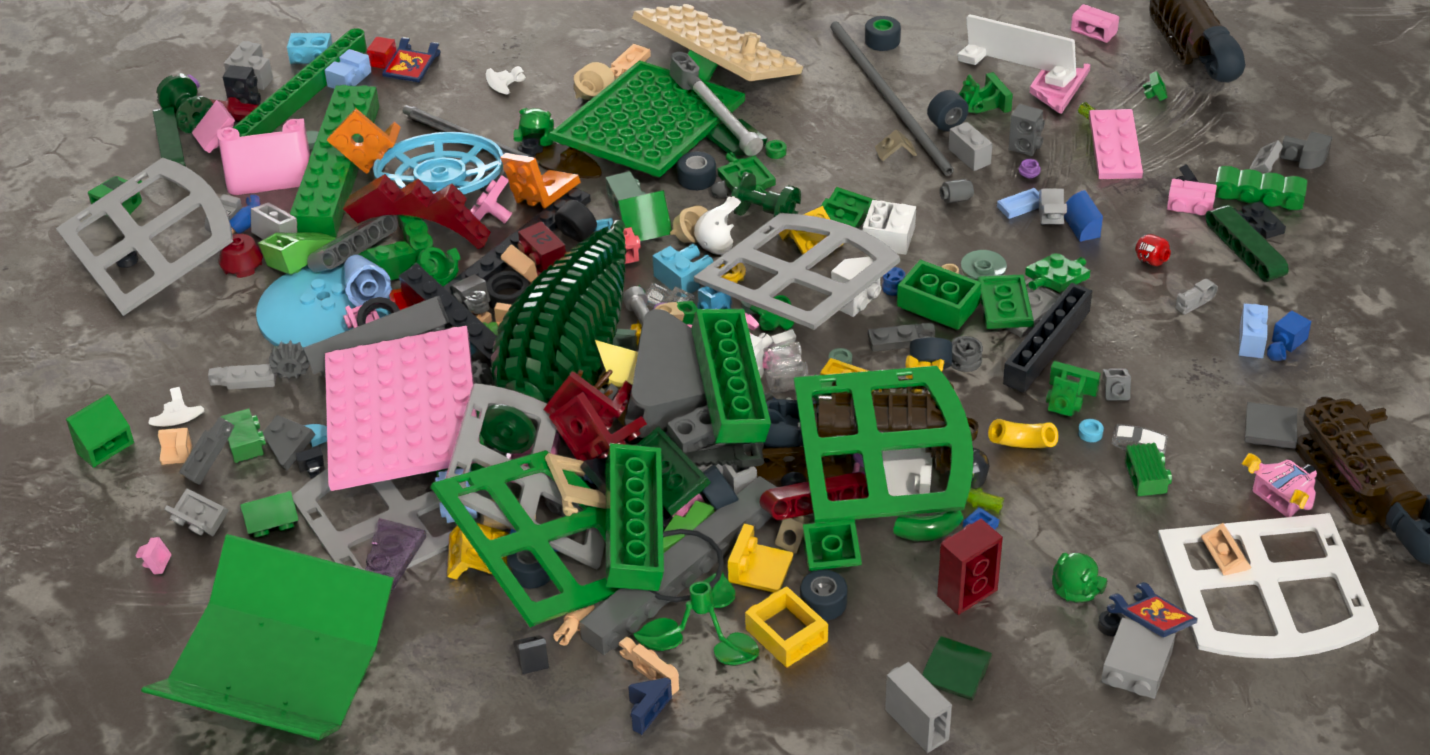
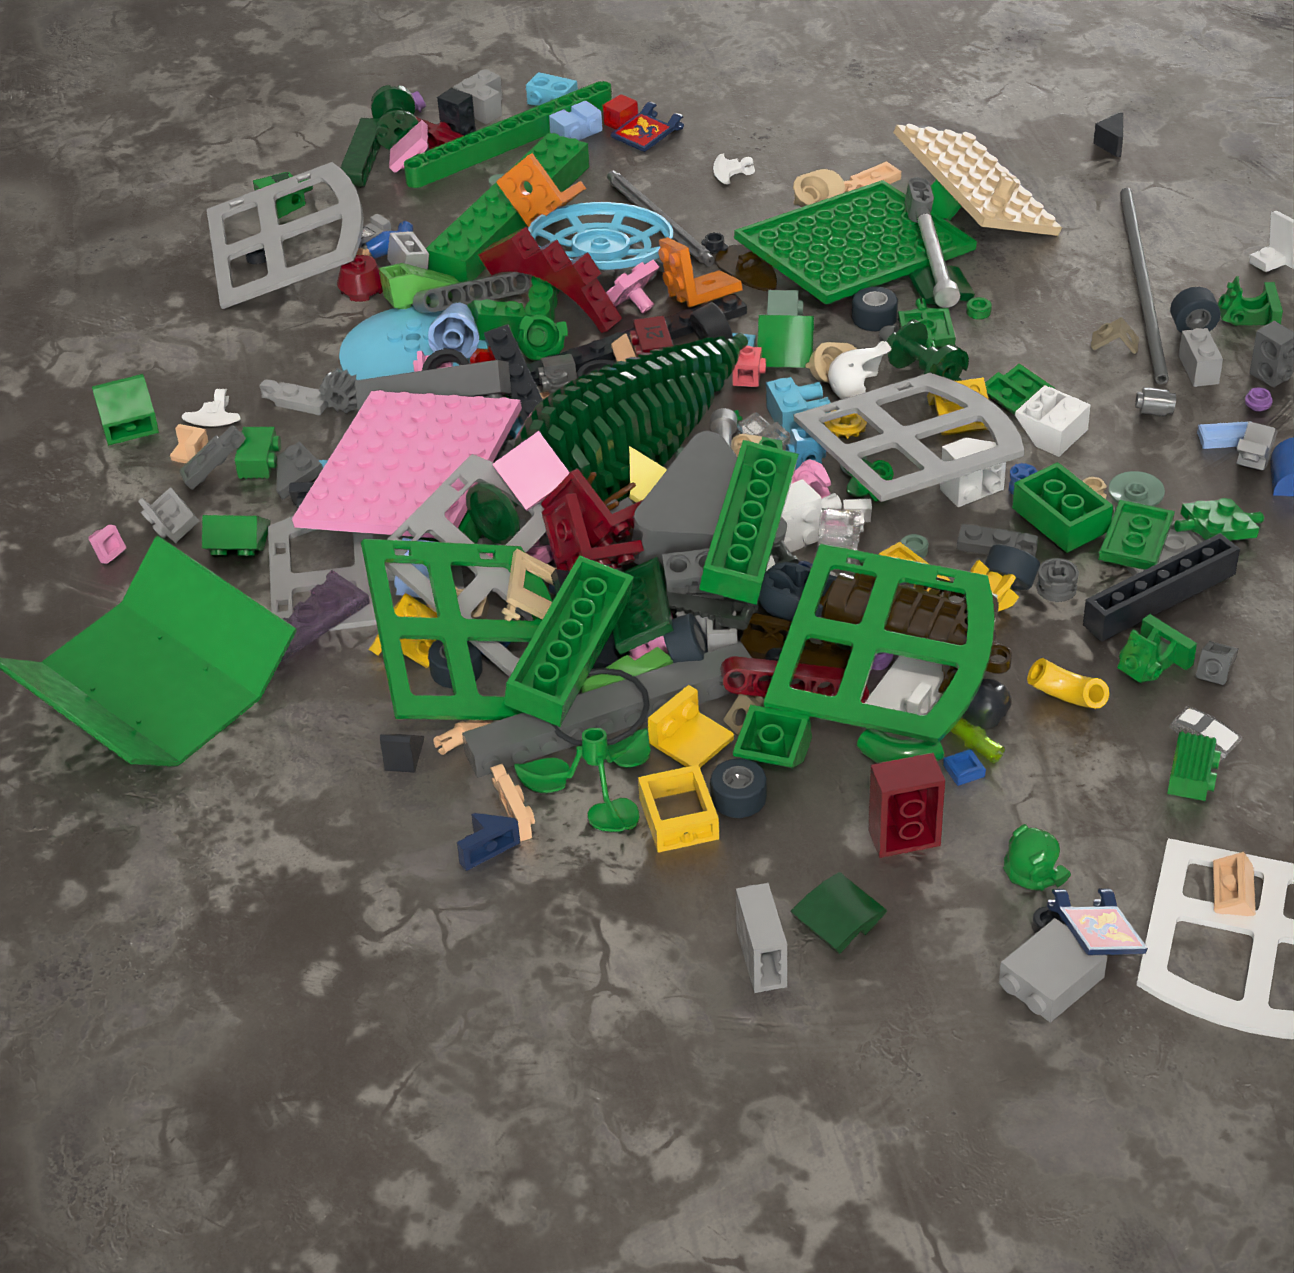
camera: 25 degrees right, 0 degrees up
bright pink windscreen [217,119,311,195] -> none
green helmet [513,108,555,146] -> none
black wheel [865,16,901,51] -> none
medium azure tile [1078,419,1104,442] -> none
none -> bright pink tile [492,431,570,511]

